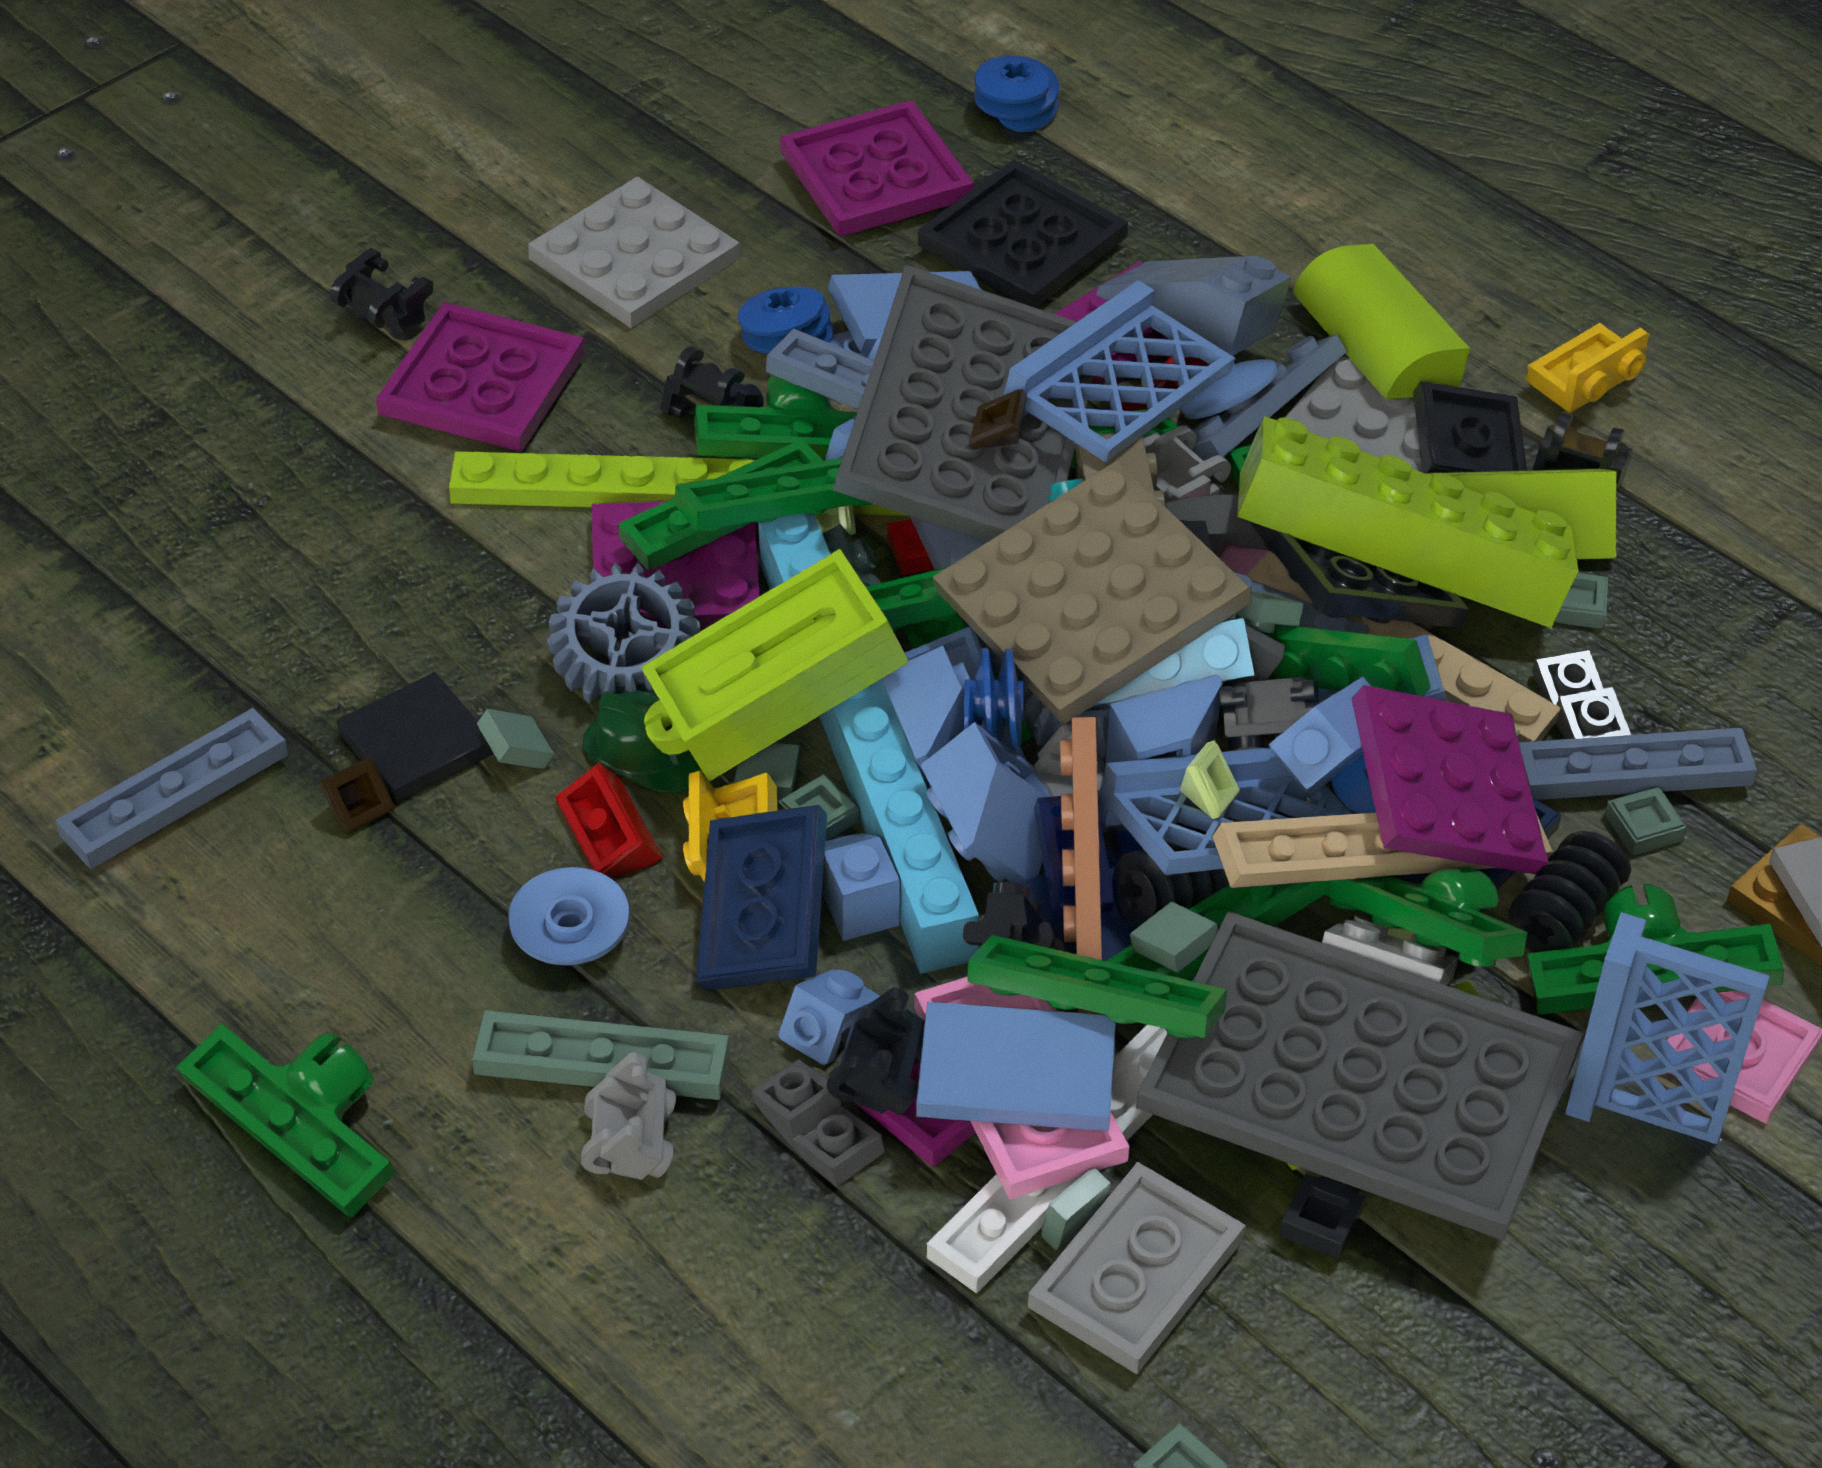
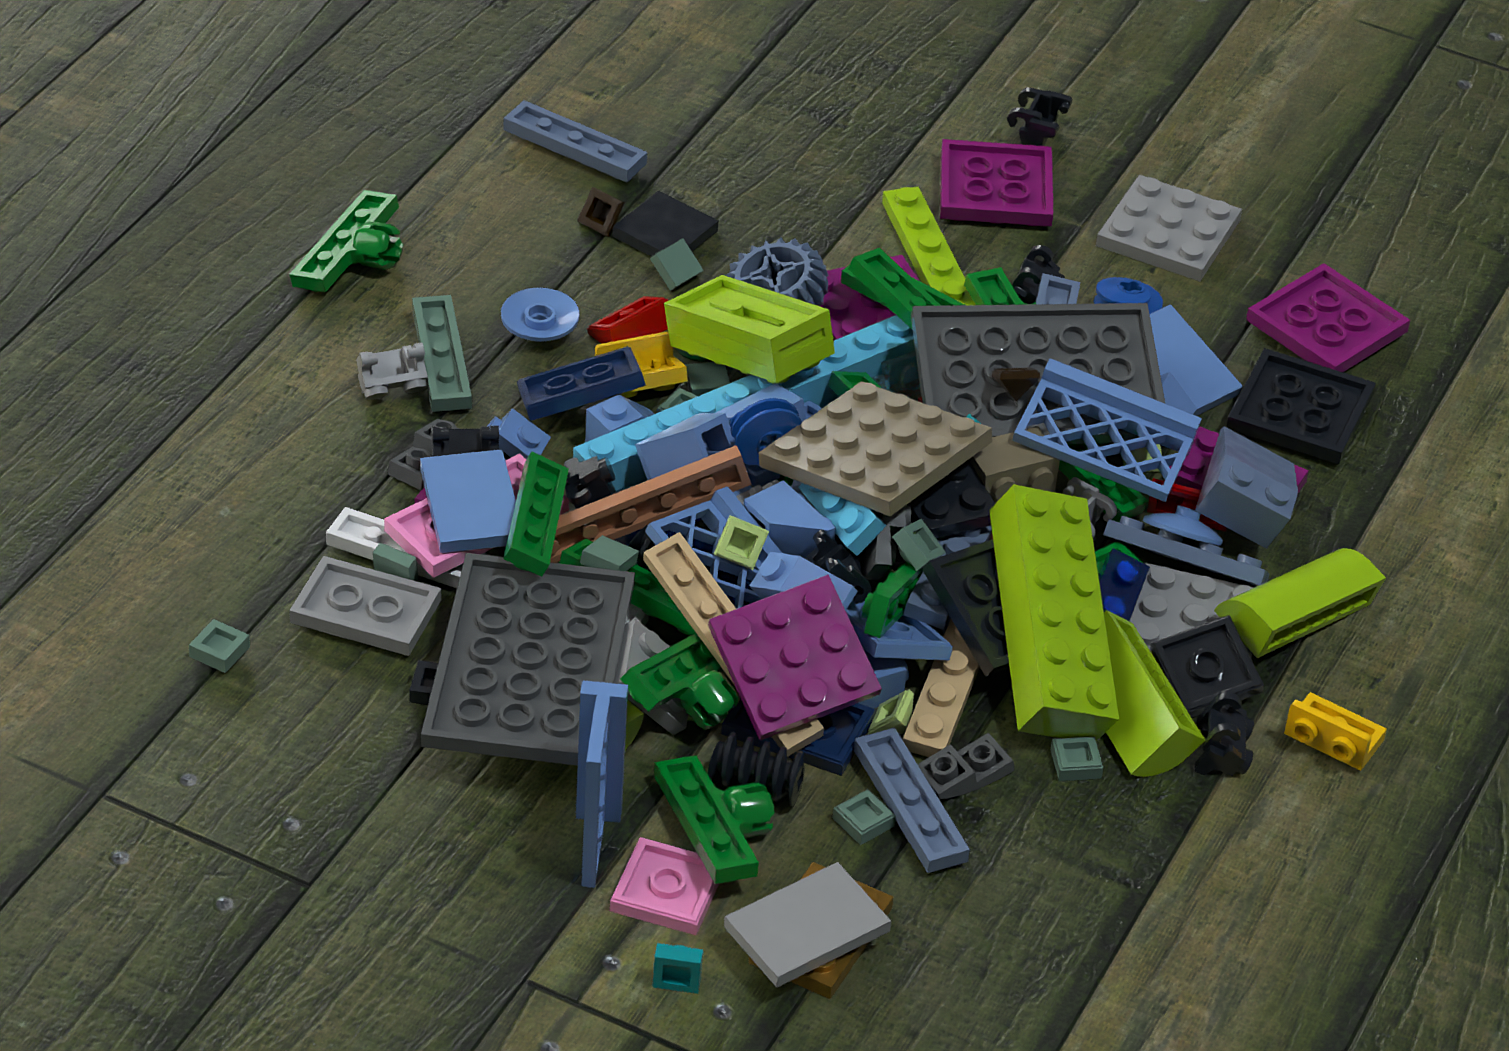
camera: 70 degrees right, 5 degrees down
blue piece [974,55,1059,133] -> none

